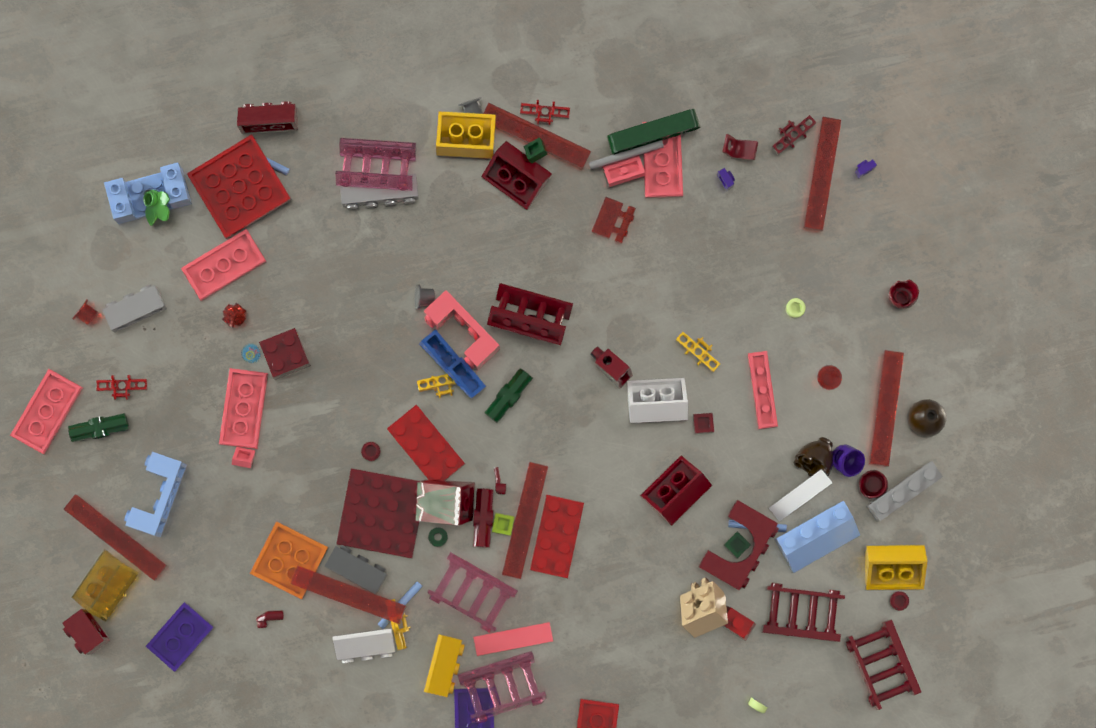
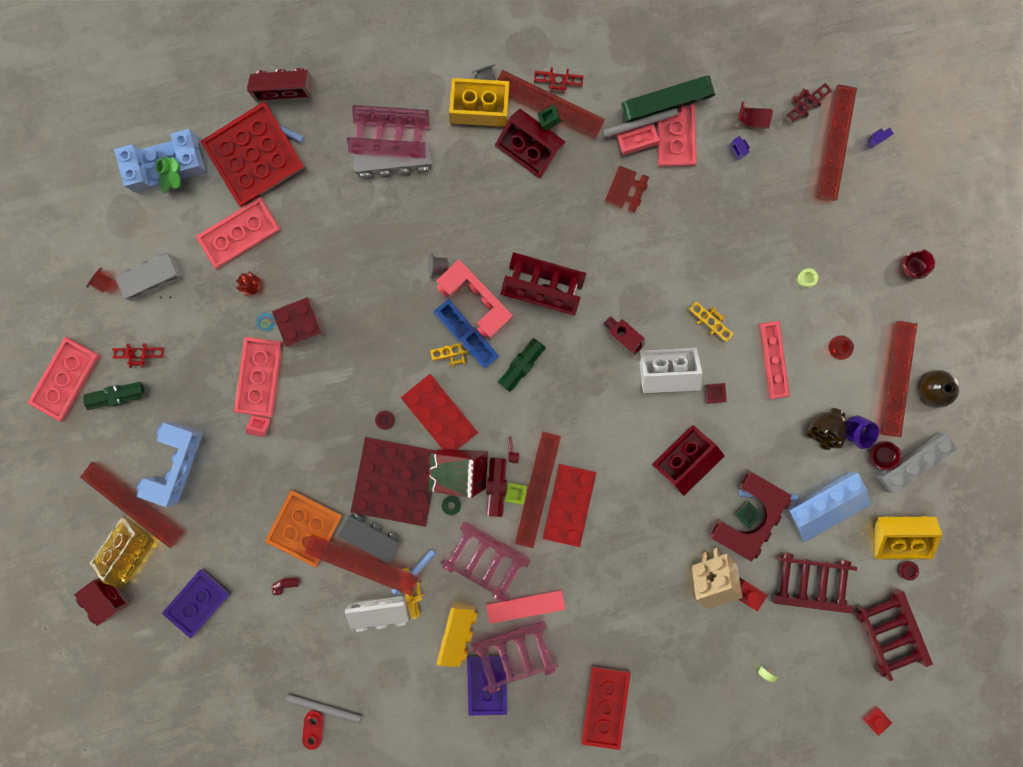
camera: 10 degrees right, 5 degrees up
white sticker [769,469,832,522] -> none

